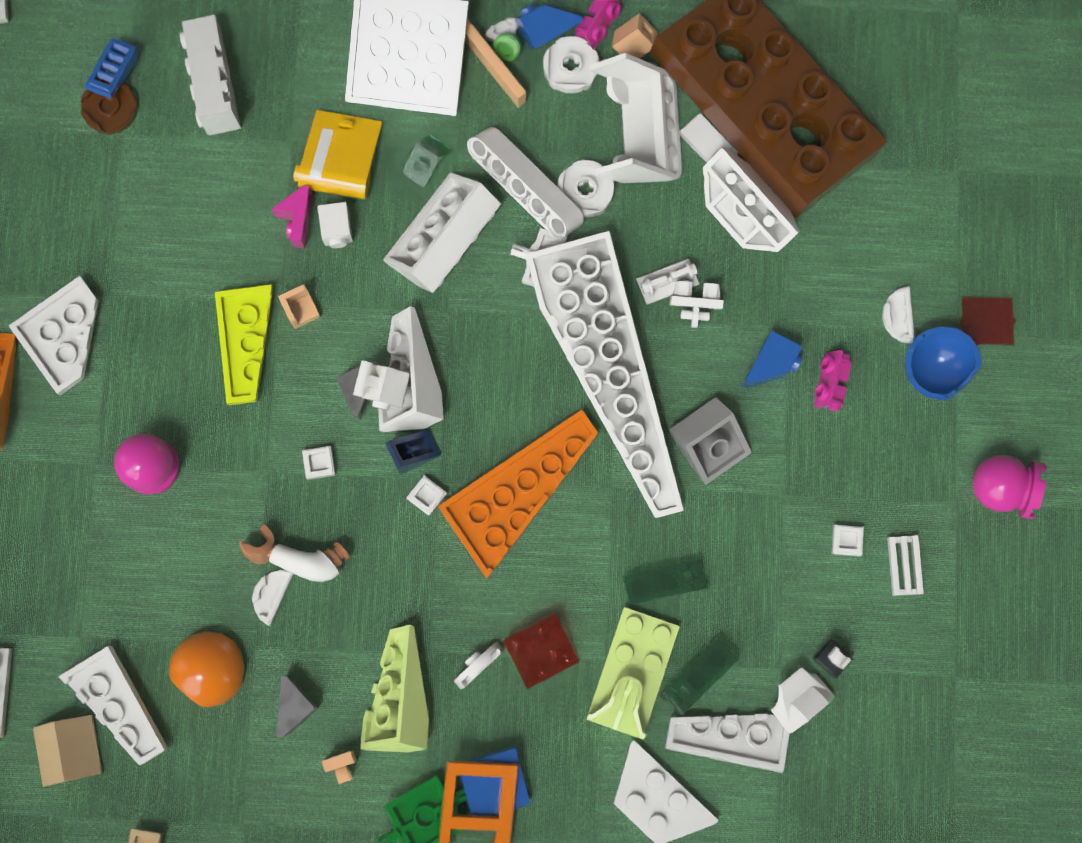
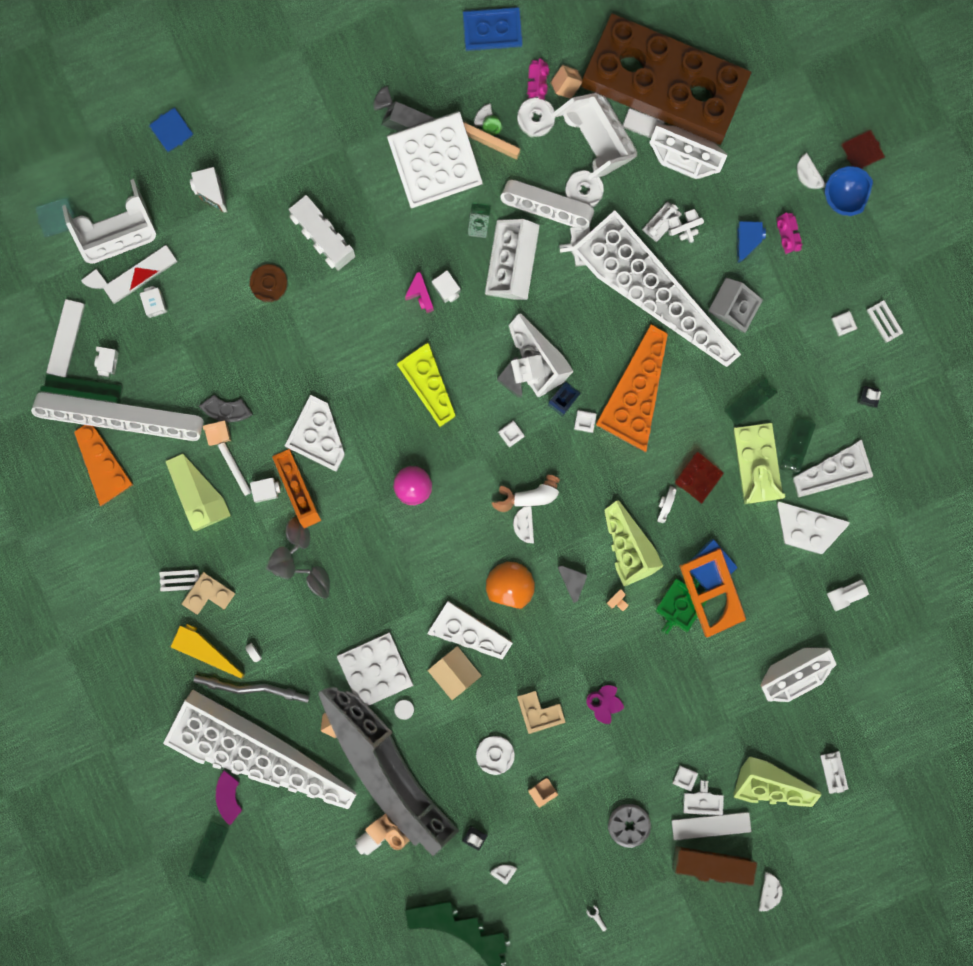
camera: 25 degrees left, 5 degrees up
blue slope [85,38,138,99] -> none
light nougat panel [278,285,320,329] -> none
yellow door [294,110,382,200] -> none
blue slope [514,3,583,49] -> none
white slope [771,667,835,734] -> none
dark pink tile [972,455,1047,520] -> none

